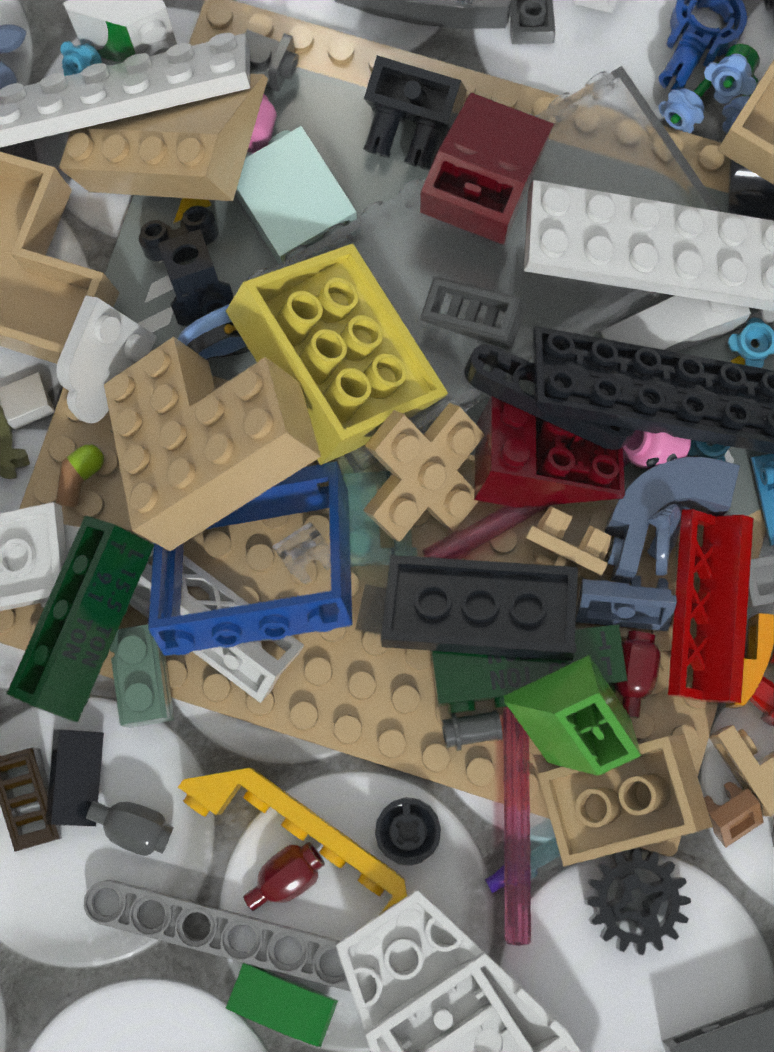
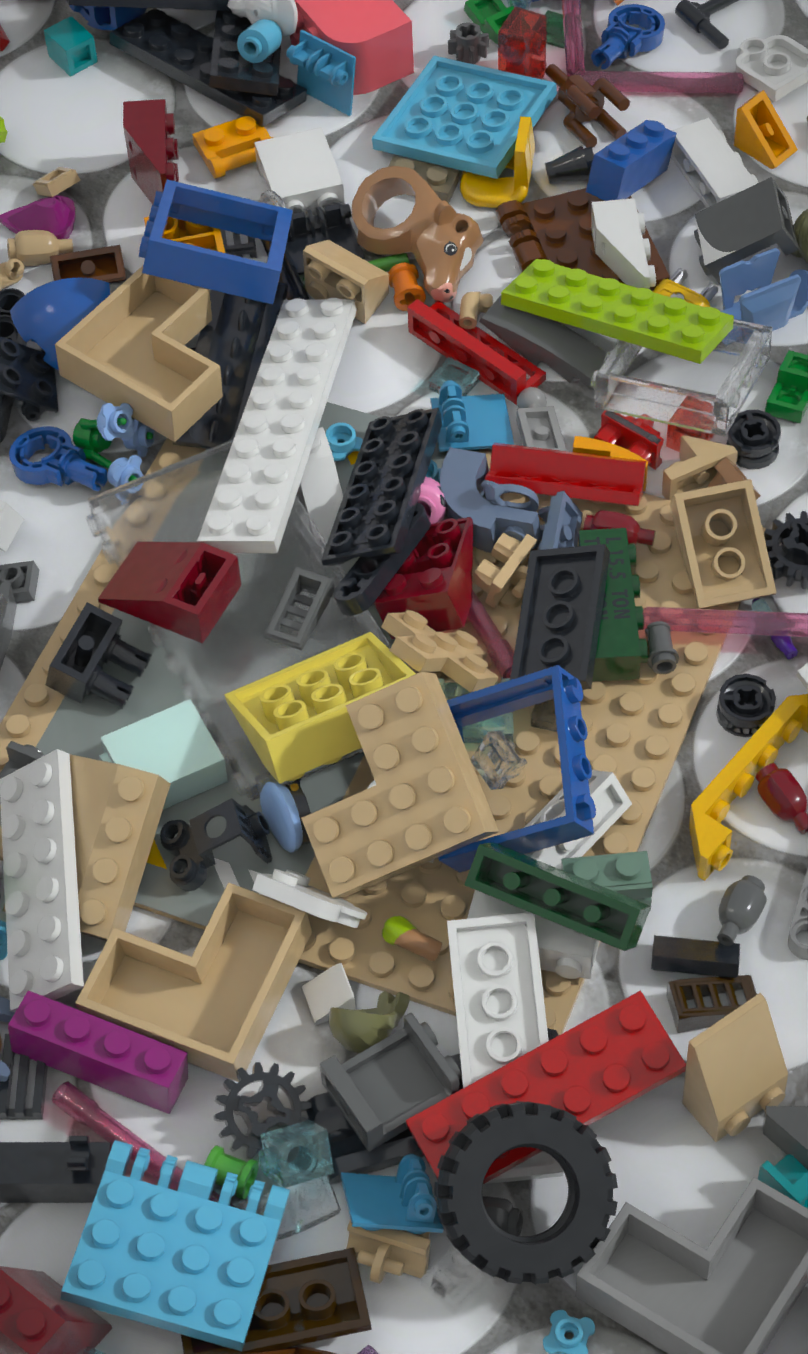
camera: 85 degrees left, 25 degrees down
bright green slope [504,655,641,776] -> none

